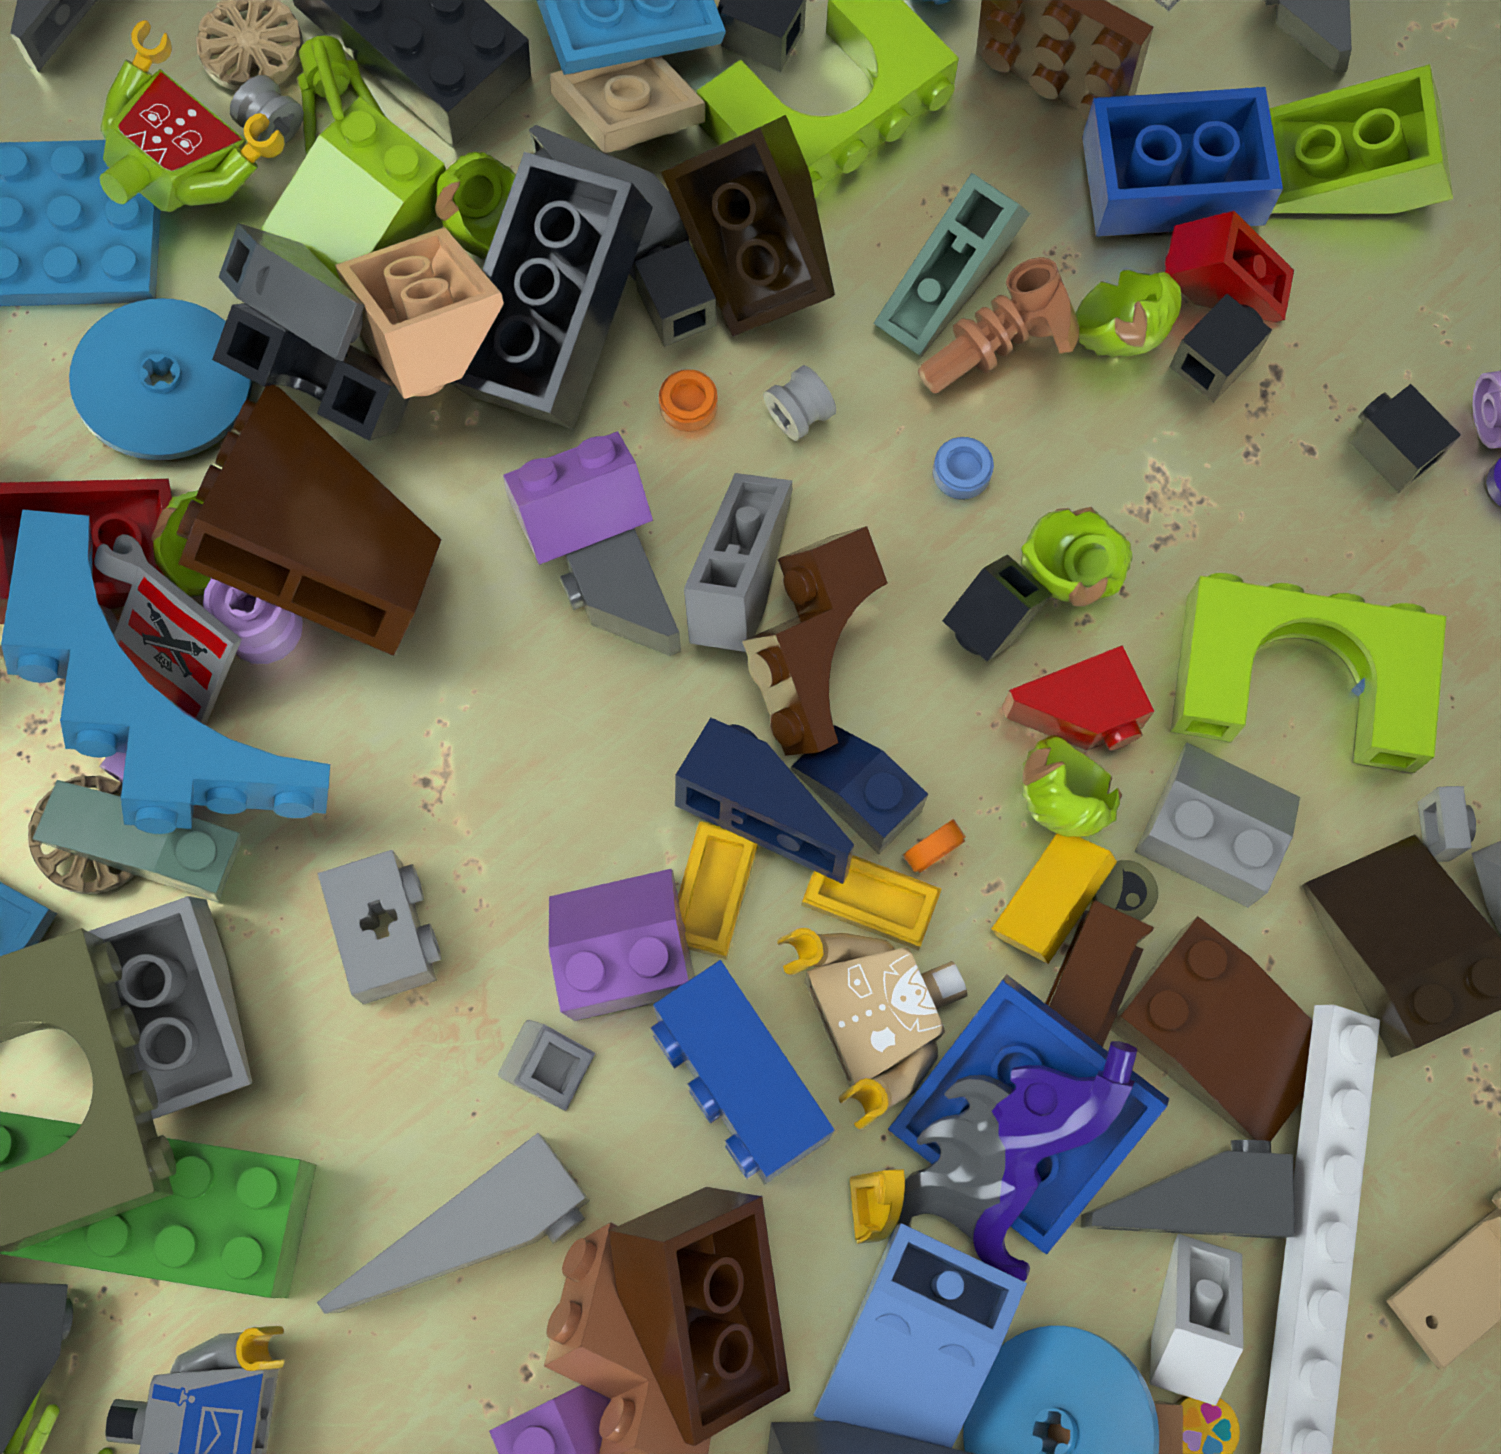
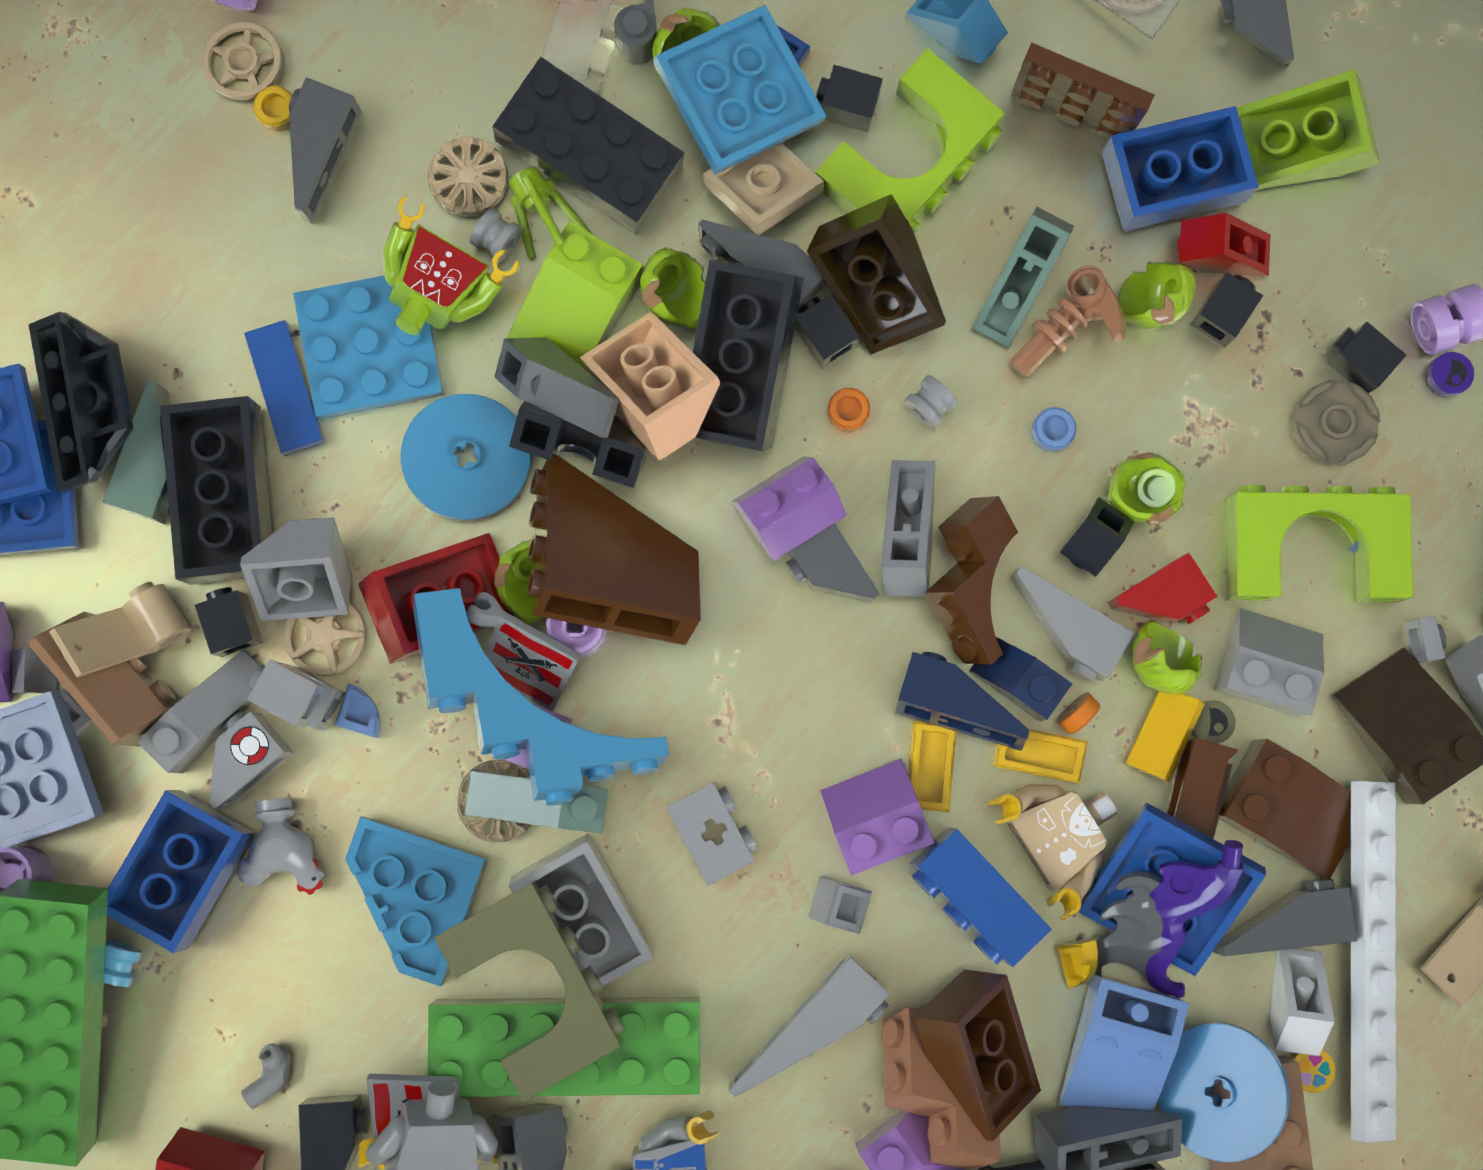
camera: 10 degrees left, 10 degrees up
none -> light grey slope [1011,566,1135,683]
none -> dark tan tile [1291,380,1380,466]

